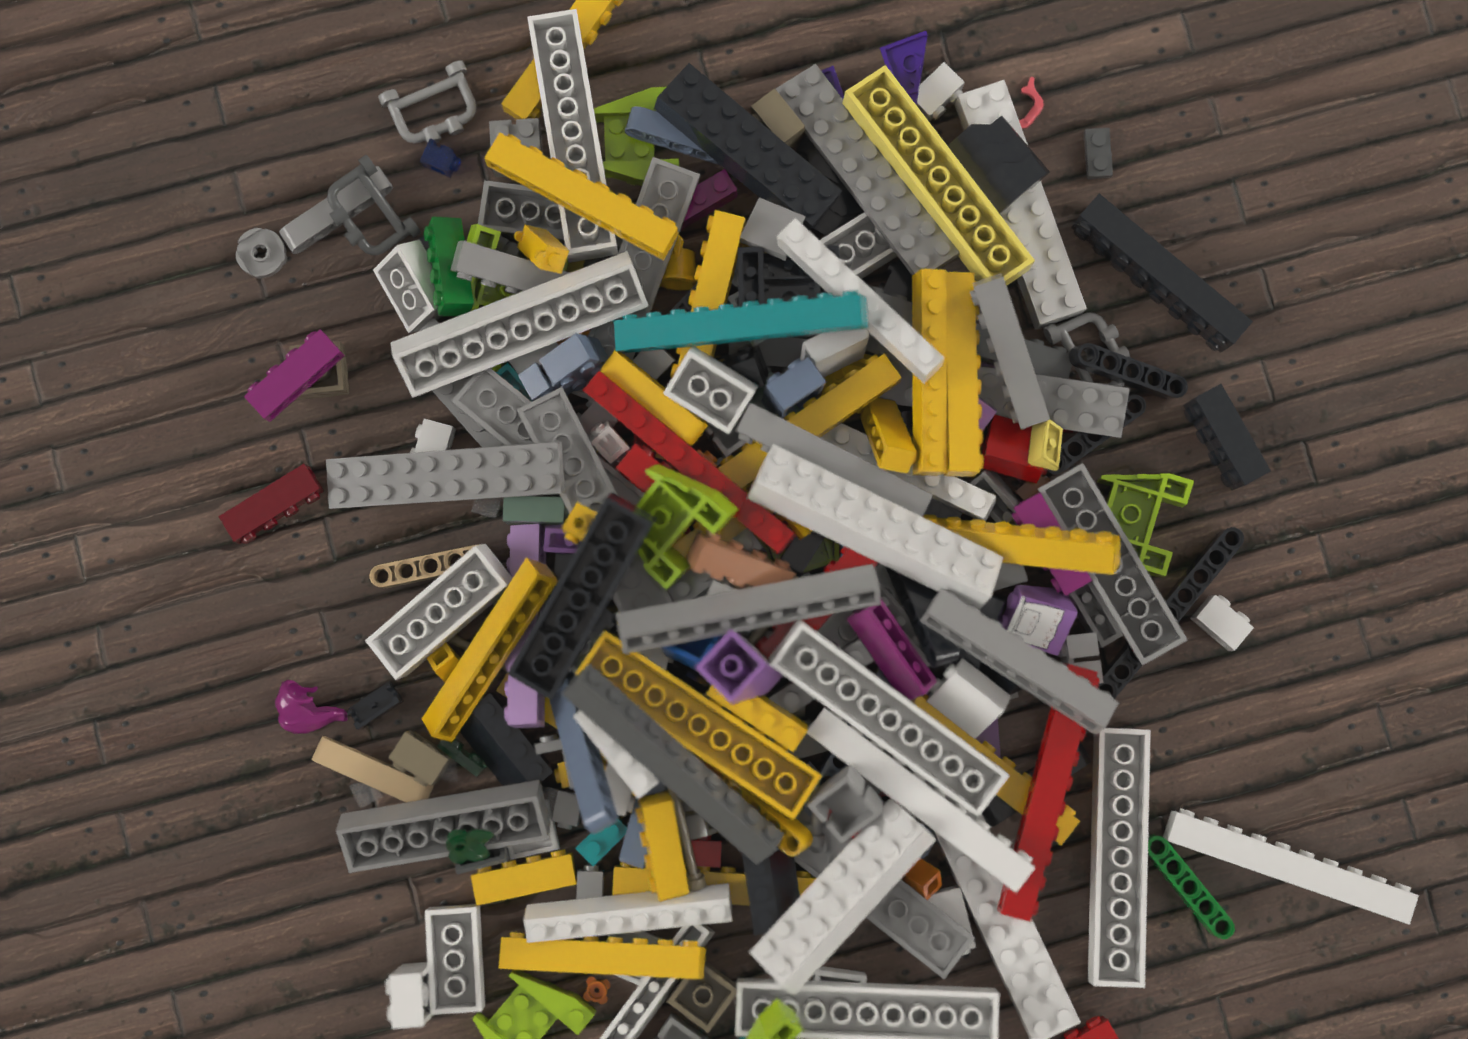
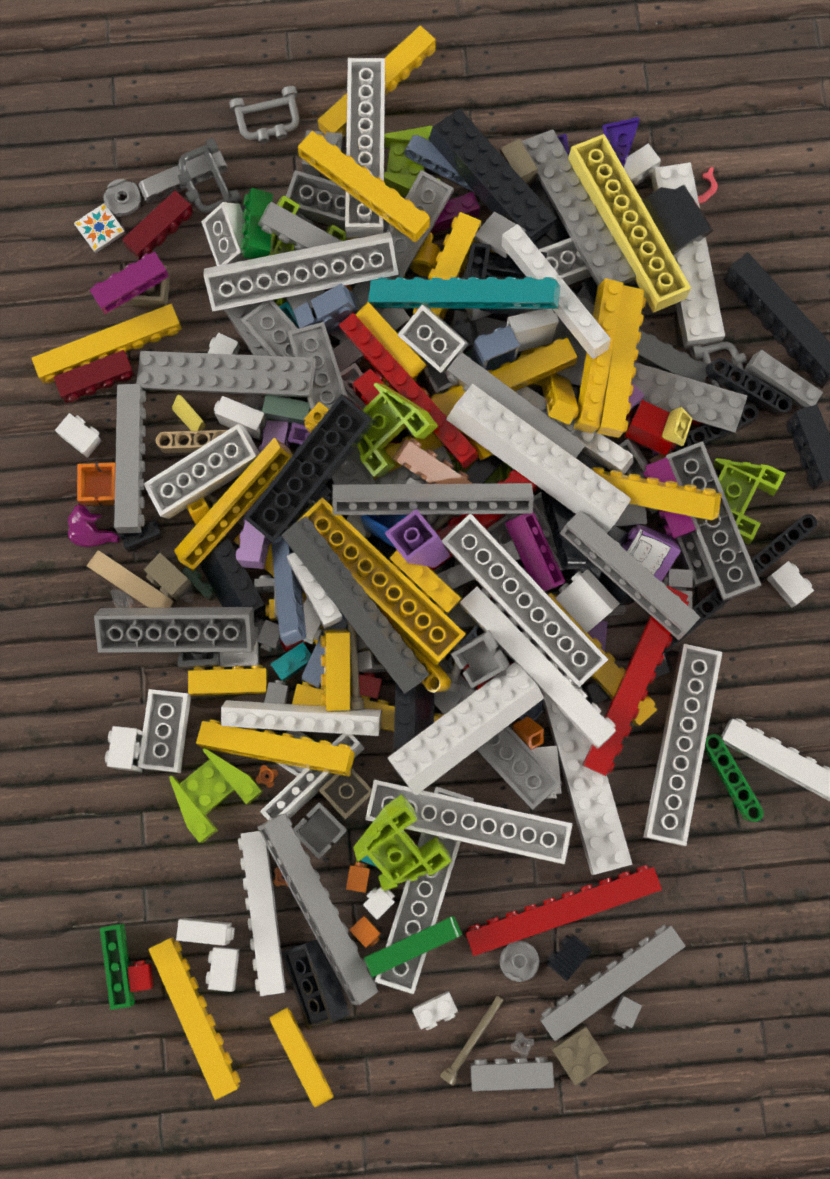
camera: 15 degrees right, 5 degrees down
clear blue brick [420,138,461,178] -> none
dark green plate [445,829,494,864] -> none
yellow brick [514,224,570,274] -> none
white bracket [589,420,629,464] -> none
light grey brick [970,273,1050,429] -> none
dark grey plate [1083,128,1113,179] -> none
none -> yellow brick [31,304,182,384]
none -> white brick [55,413,102,458]
none -> tile [74,203,126,254]
none -> orange piece [77,463,116,506]
none -> light grey brick [114,384,146,533]
none -> dark red brick [122,190,193,260]
none -> light yellow slope [172,395,206,431]
none -> white brick [214,396,267,441]
none -> light grey brick [744,350,823,409]

